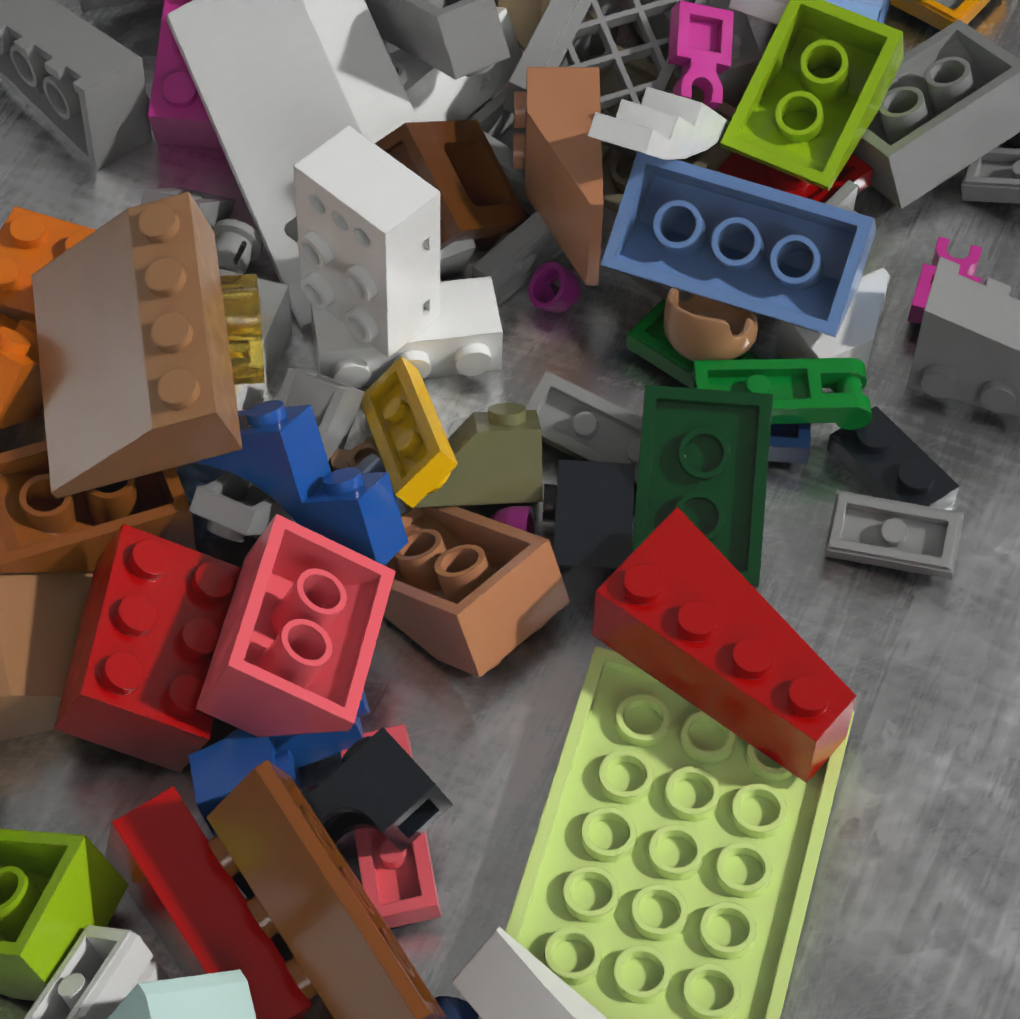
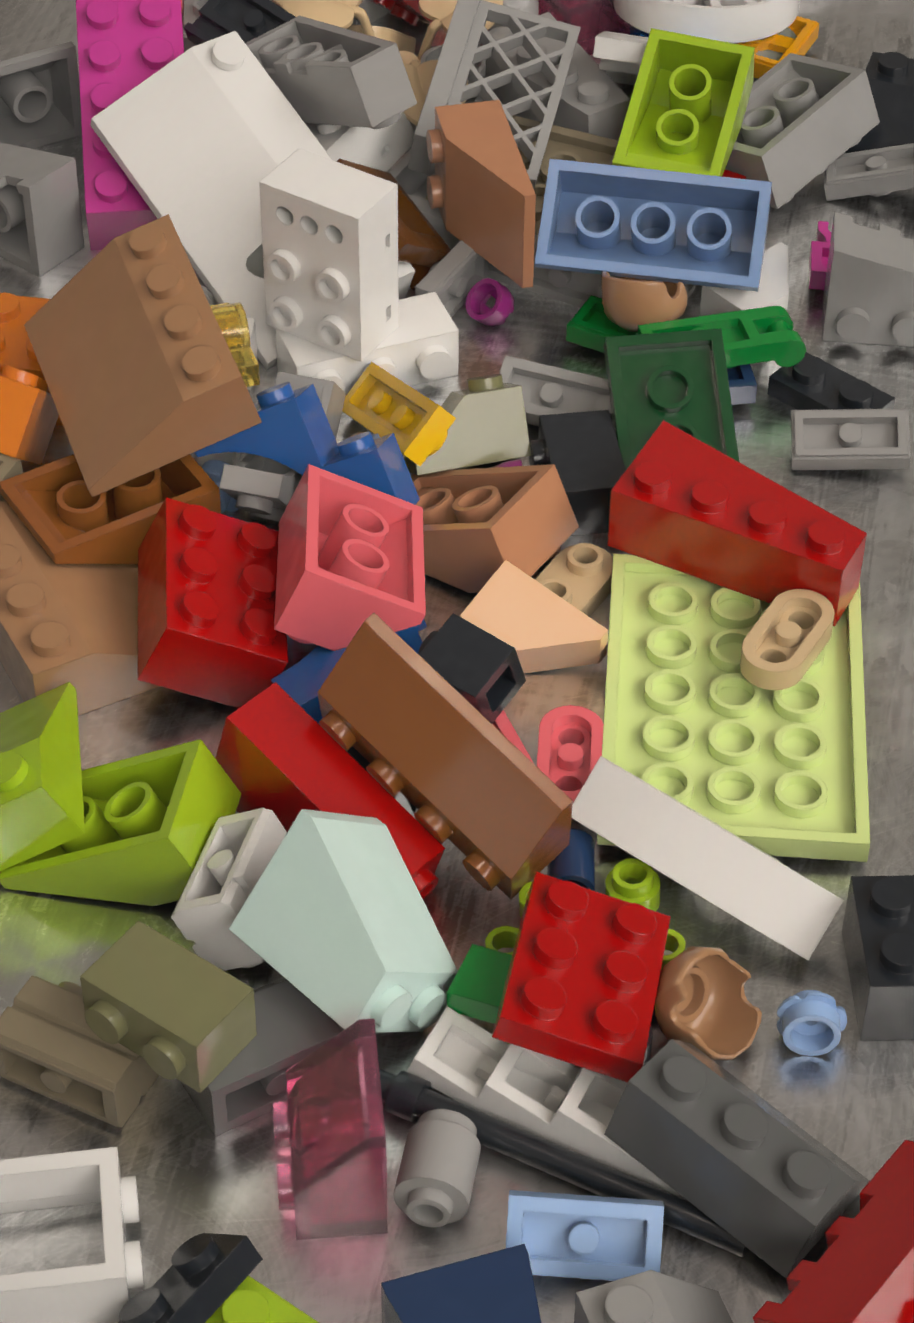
camera: 10 degrees left, 10 degrees down
white slope [588,87,730,160] -> none
dark pink plate [668,0,734,110] -> none
none -> light nougat slope [459,560,608,674]
none -> tan plate [535,543,613,617]
none -> coral plate [537,705,604,819]
none -> tan plate [740,589,835,690]

